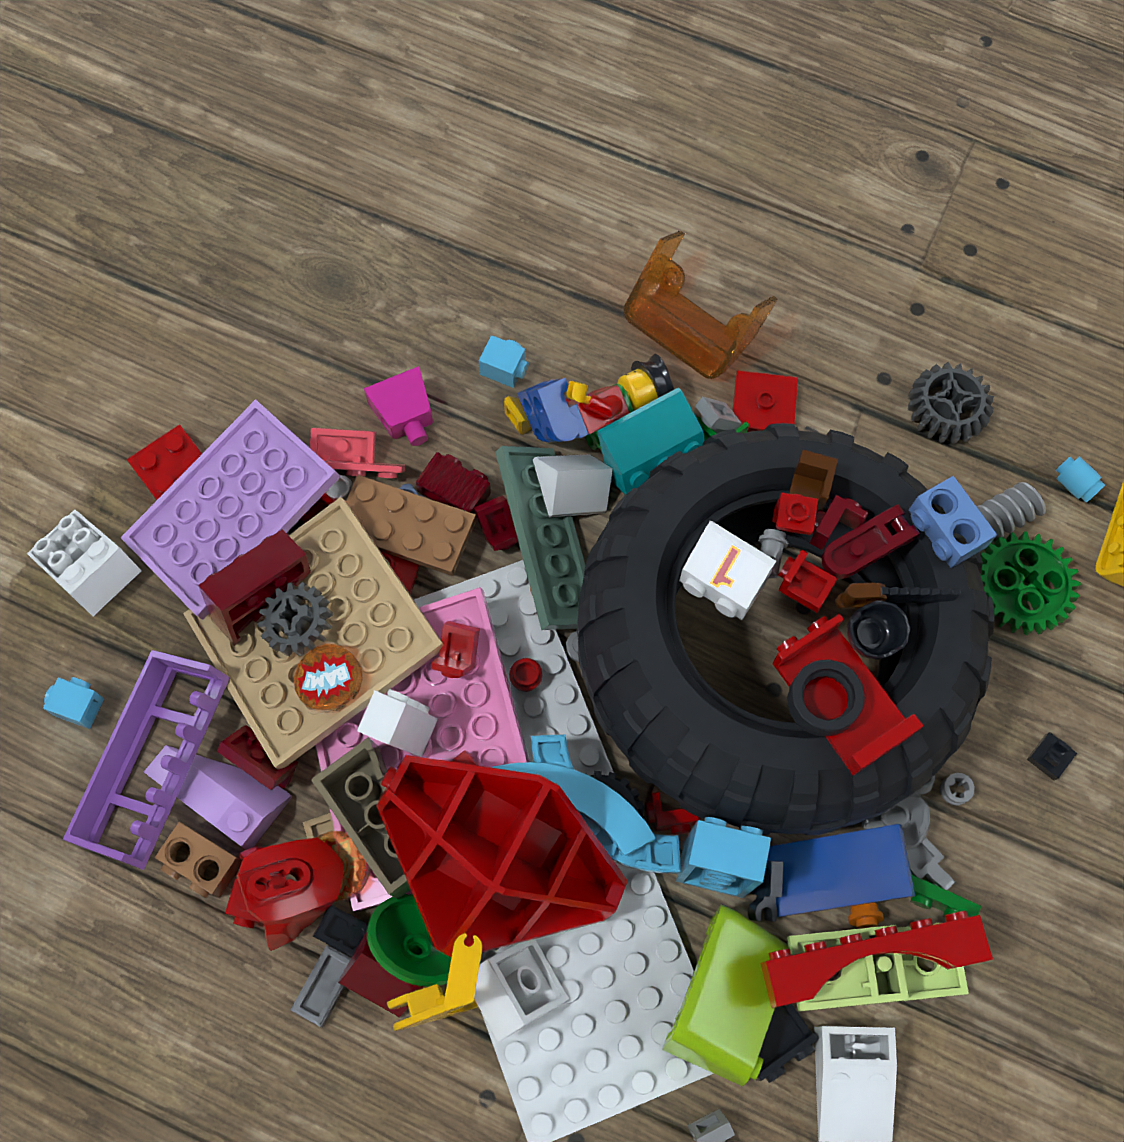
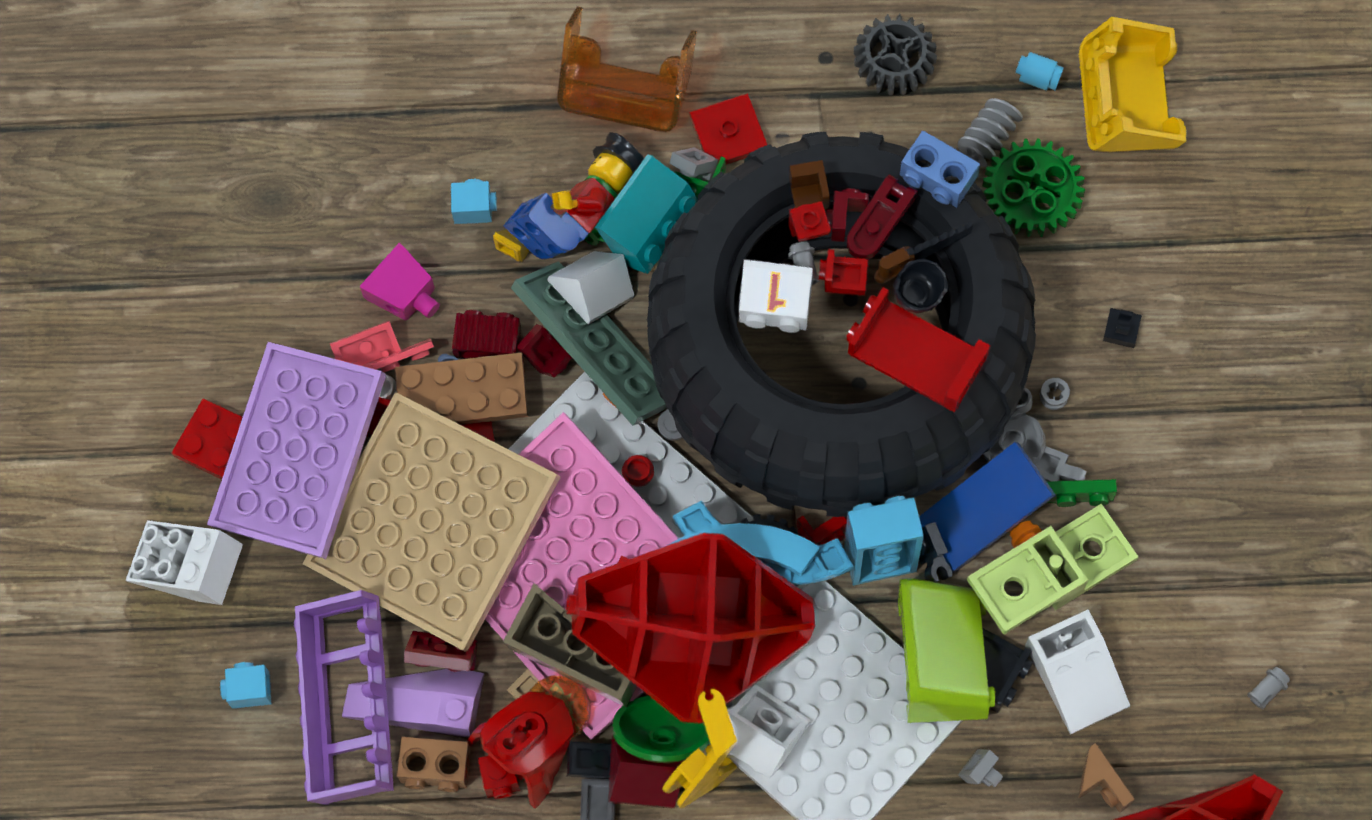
camera: 20 degrees left, 0 degrees up
dark red wedge [198,529,311,646] -> none
dark grey gear [258,582,333,657] -> none
tile [294,644,363,713] -> none
white wedge [357,689,438,757] -> none
red bracket [431,621,480,678] -> none
red arch [760,911,993,1008] -> none
black tyre [787,659,865,737] -> none

